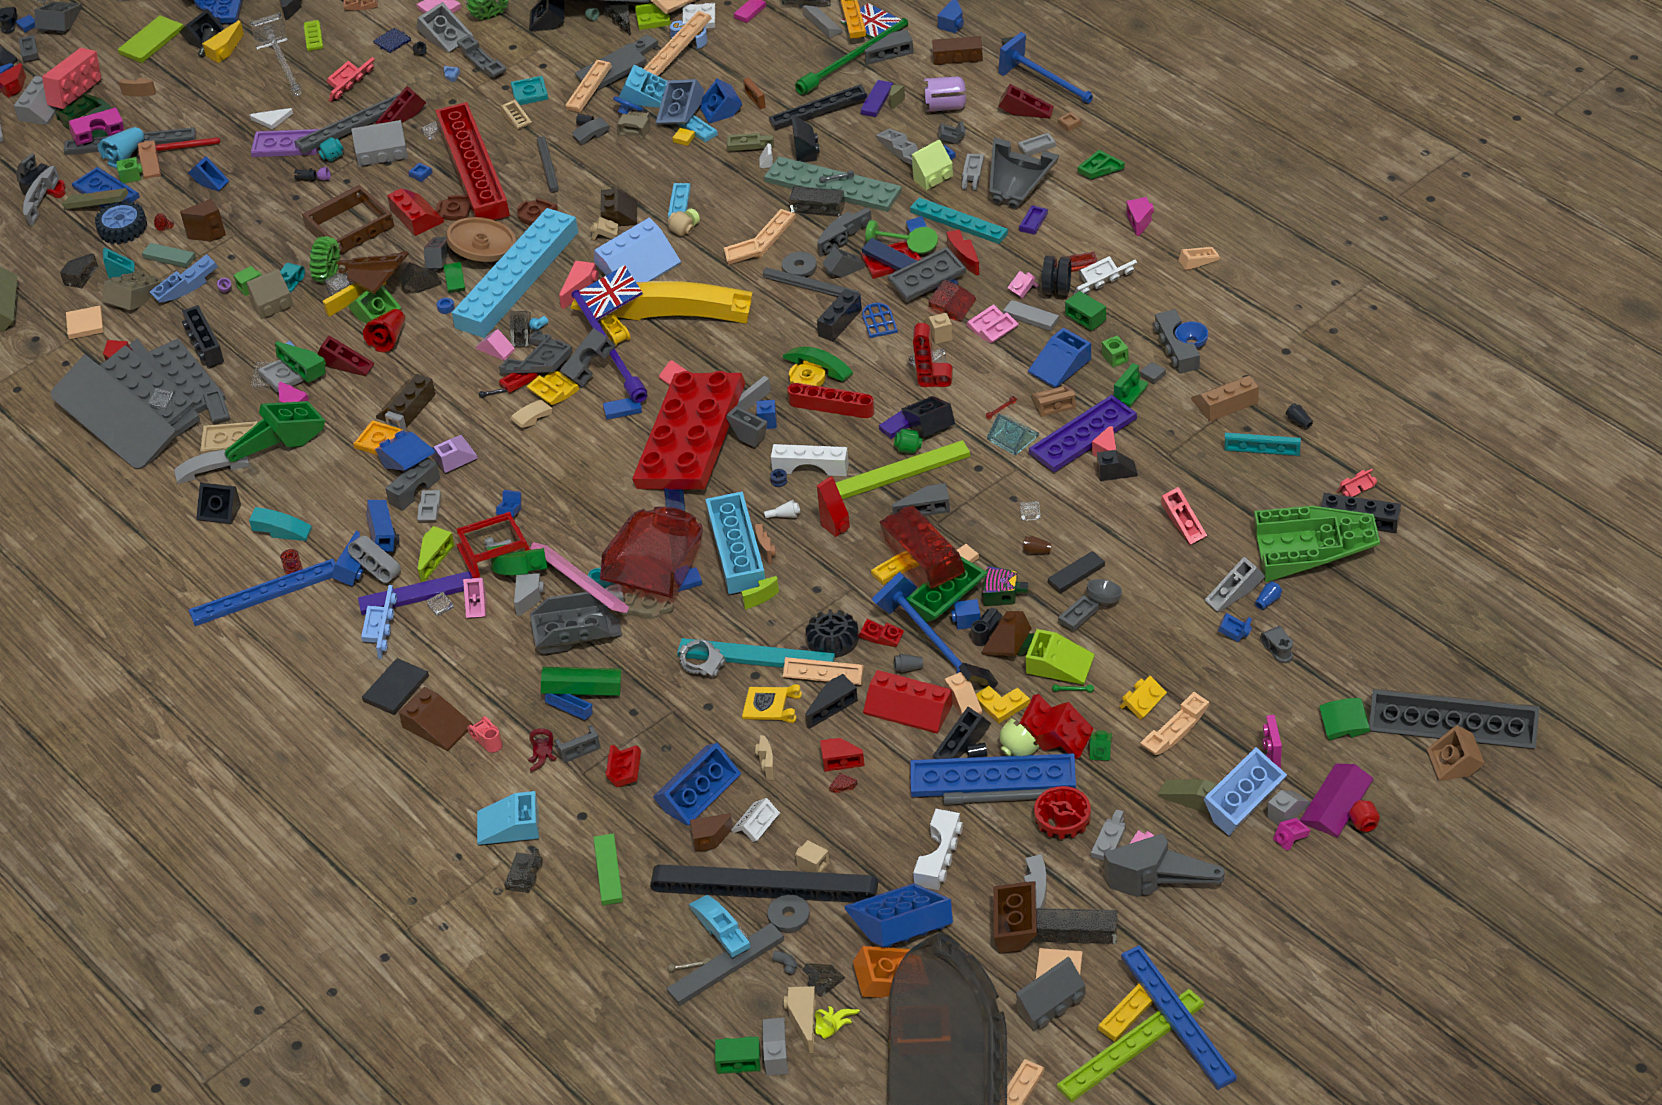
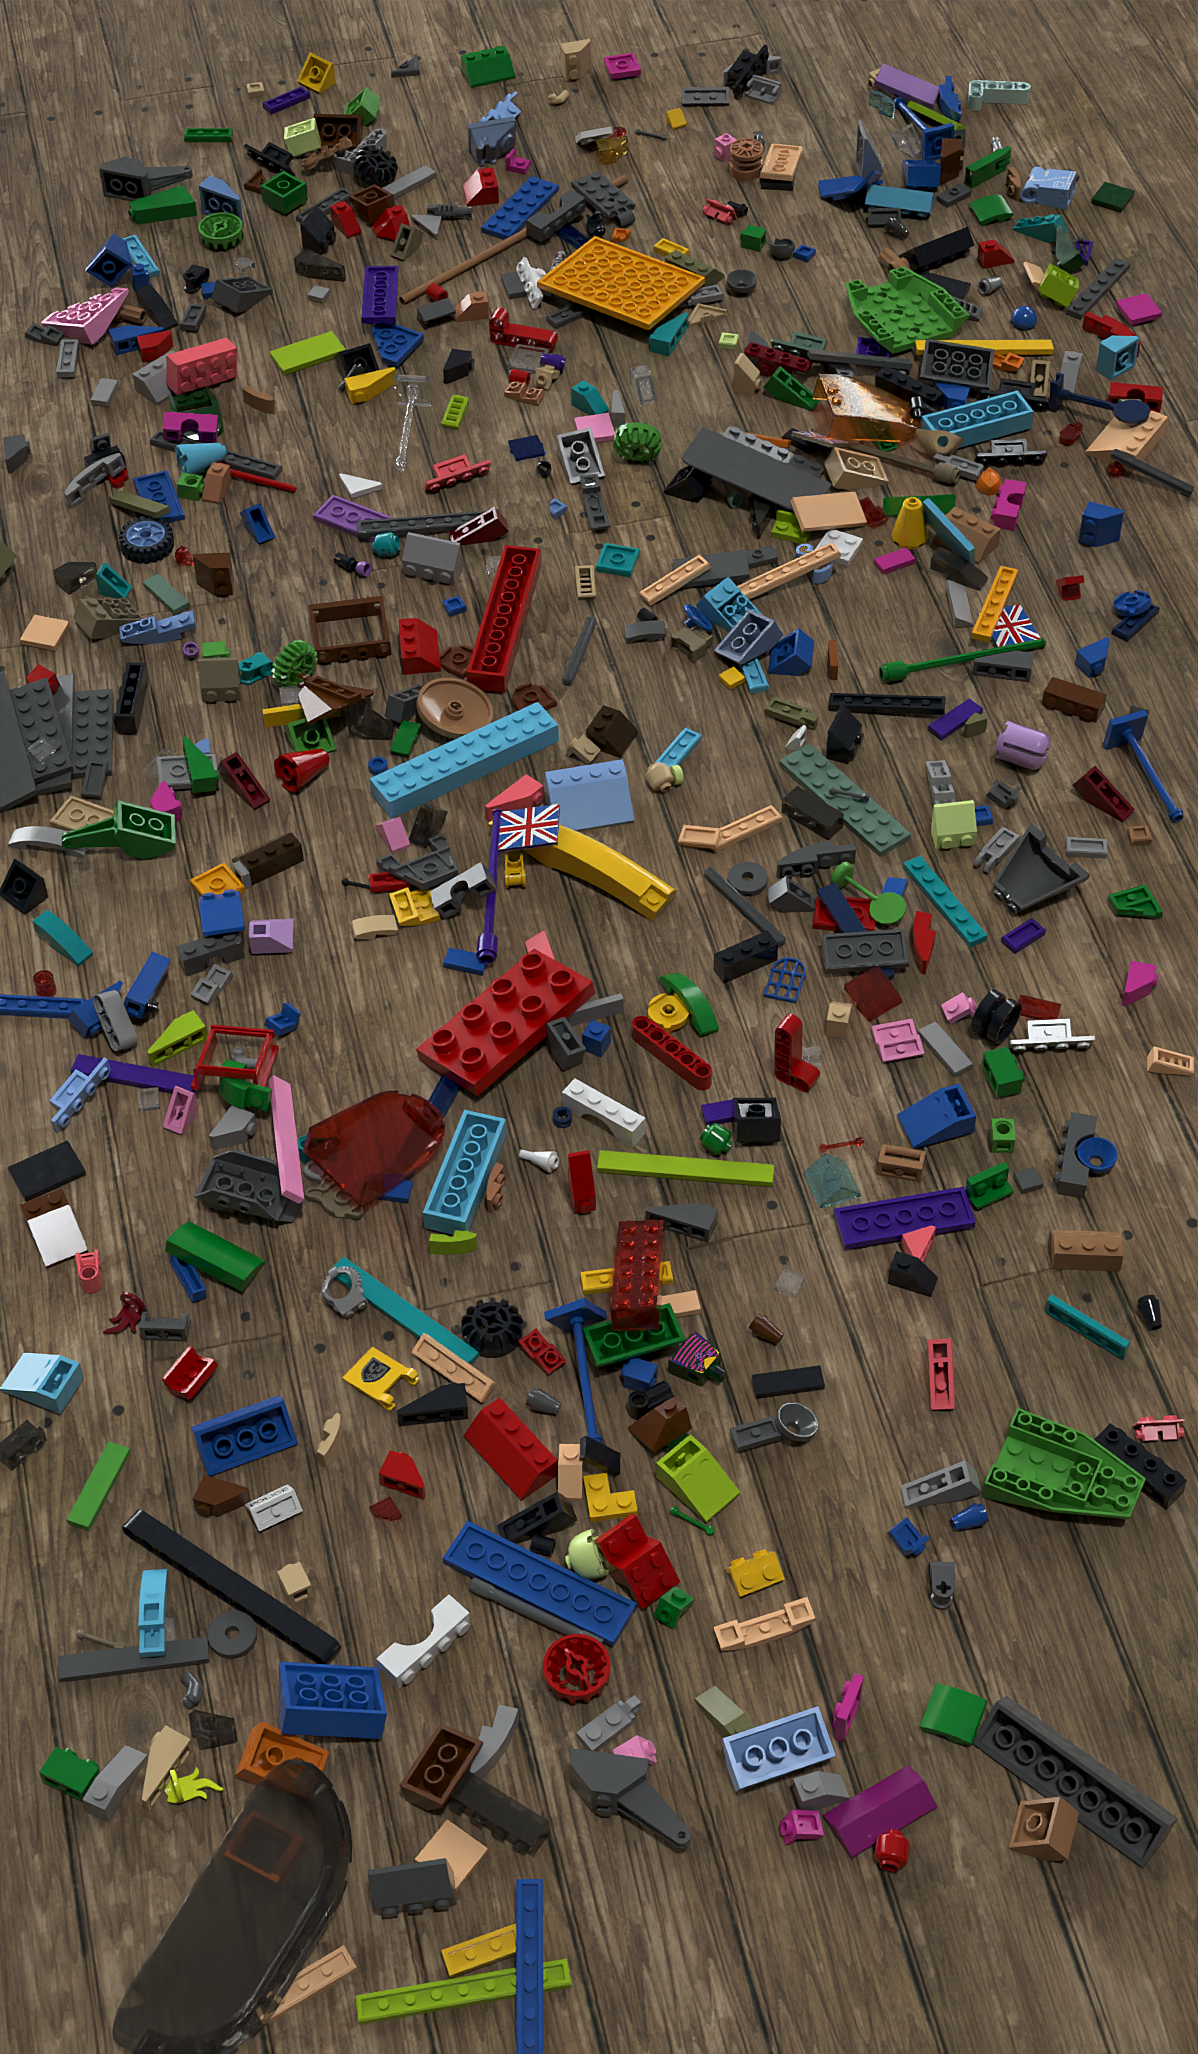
camera: 25 degrees right, 5 degrees up
medium azure arm [529,316,548,330] -> none

